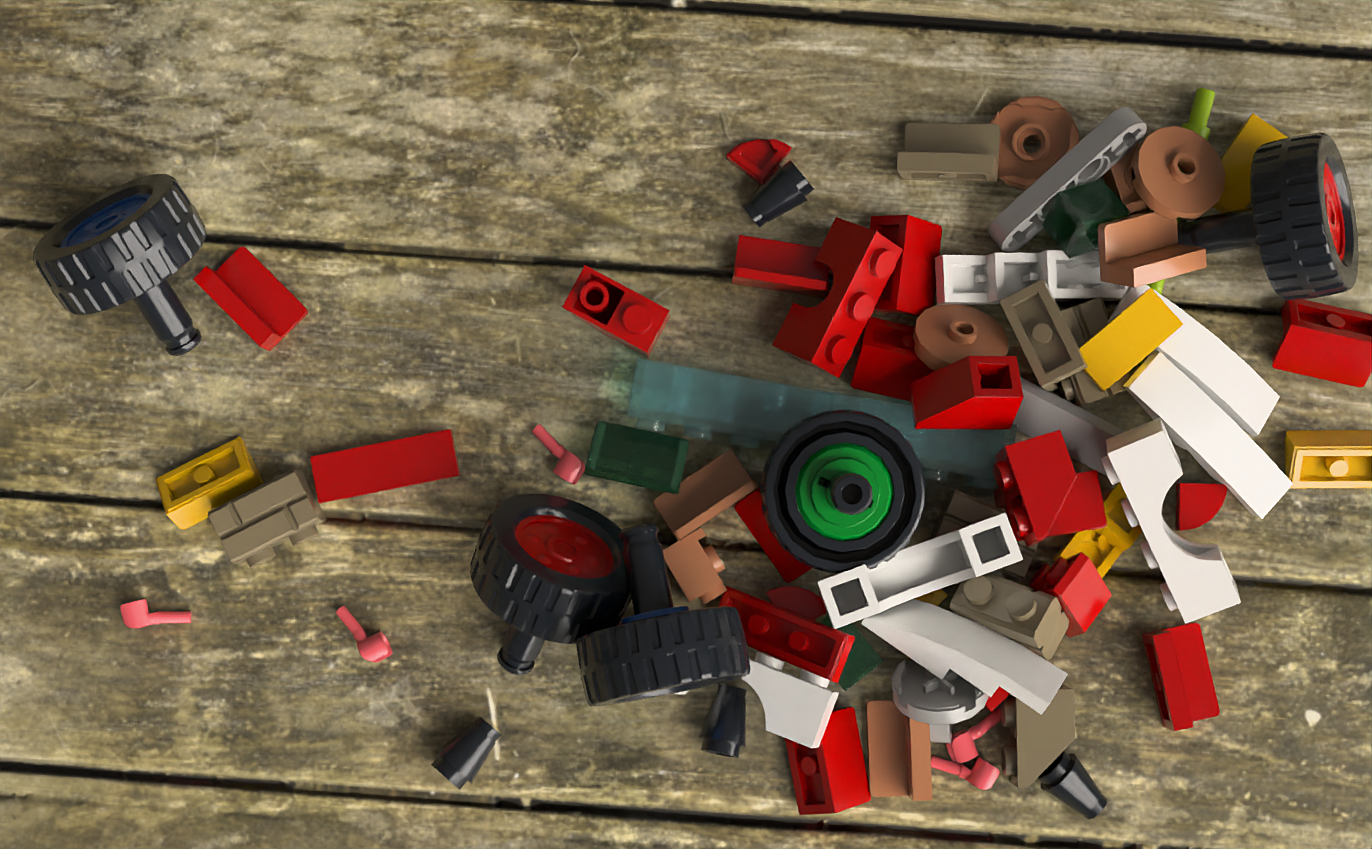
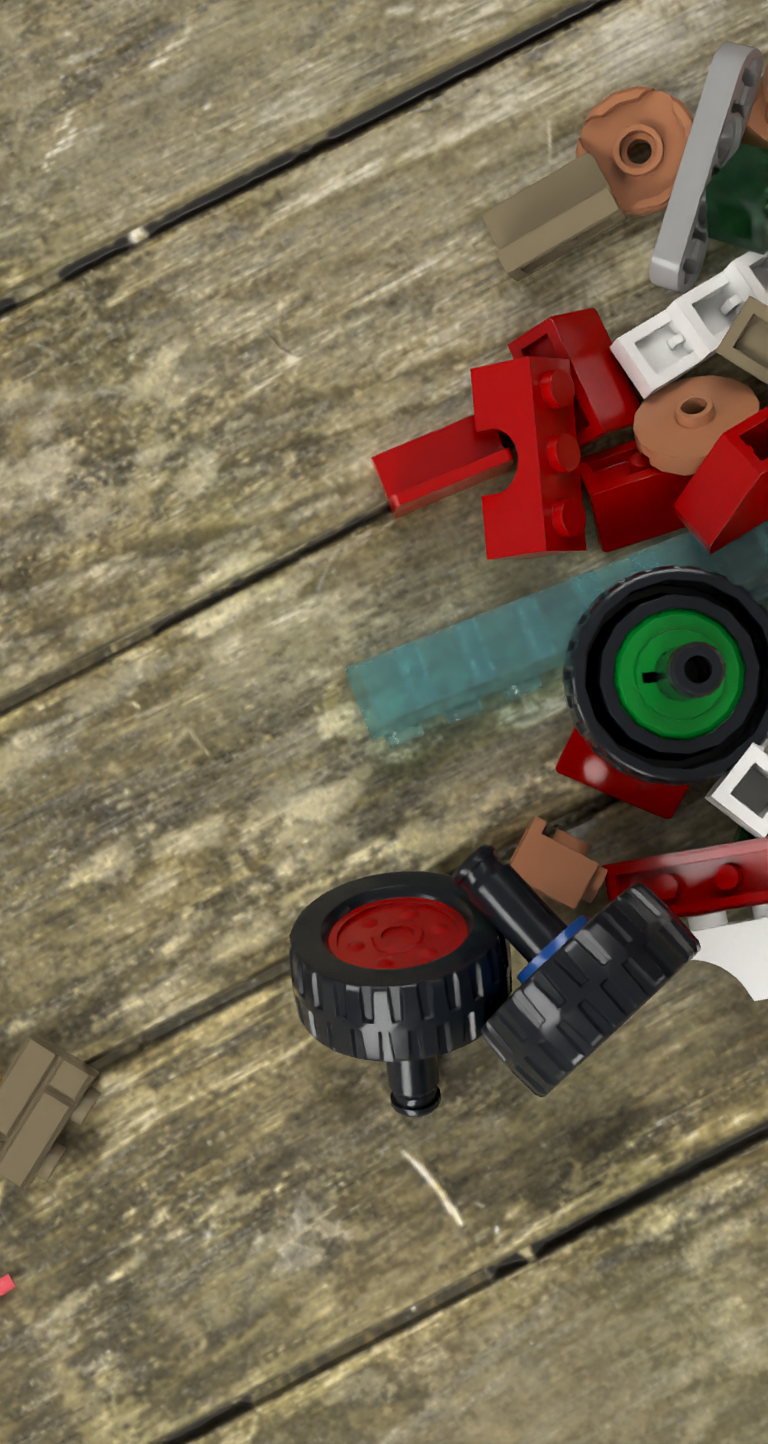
camera: 30 degrees left, 0 degrees up
red tile [310,429,461,504] -> none
coral hand [335,606,393,663] -> none
black cone [431,716,501,790] -> none
coral hand [532,424,585,485] -> none
red slope [562,265,670,358] -> none
clear green slope [584,421,689,494] -> none
nougat panel [652,449,758,541] -> none
black cone [699,684,747,758] -> none
red tile [726,139,792,185] -> none
black cone [742,160,814,227] -> none
red tile [765,586,827,620] -> none

